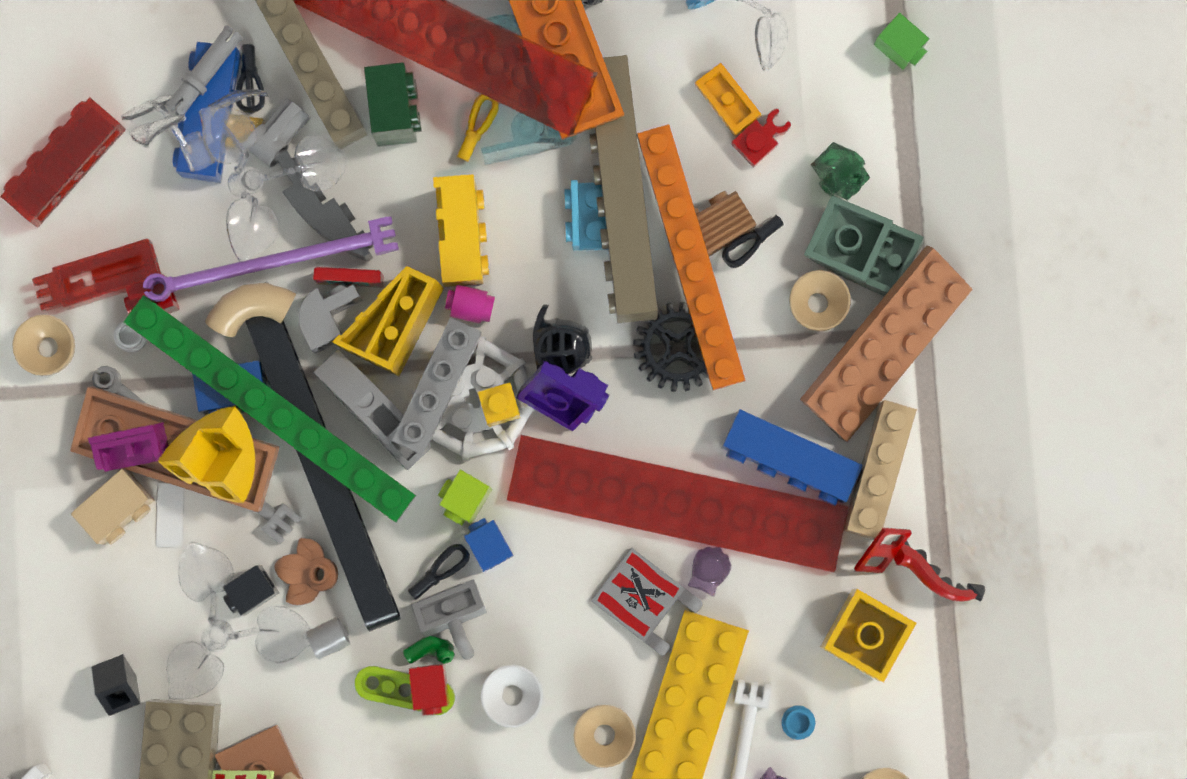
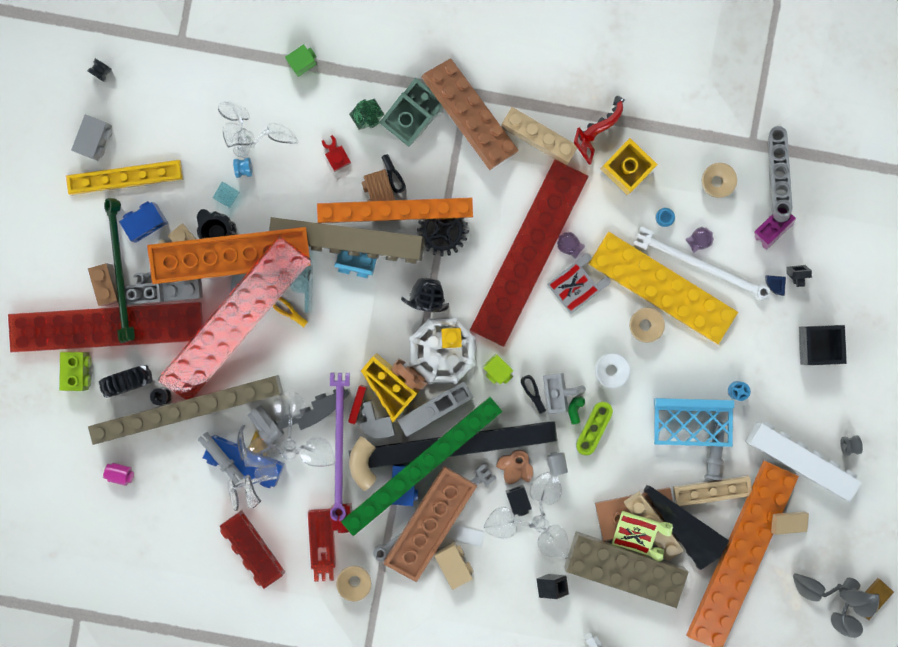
camera: 75 degrees left, 5 degrees up
magenta hinge [88,422,168,472] -> none
white plate [114,321,147,353] -> none
yellow brick [158,407,255,503] -> none
black piece [236,44,265,114] -> none
dark green brick [364,62,422,147] -> none
light grey plate [392,317,482,456] -> none
red brick [409,664,450,716] -> none
yellow wedge [433,174,489,287] -> none
dark pink brick [445,285,495,324] -> none
blue brick [464,518,514,572] -> none
dark purple plate [516,361,609,432] -> none
light orange plate [695,63,761,136] -> none
blue brick [721,409,863,506] -> none
tan piece [789,270,851,331] -> none
none -> nougat plate [391,359,427,391]

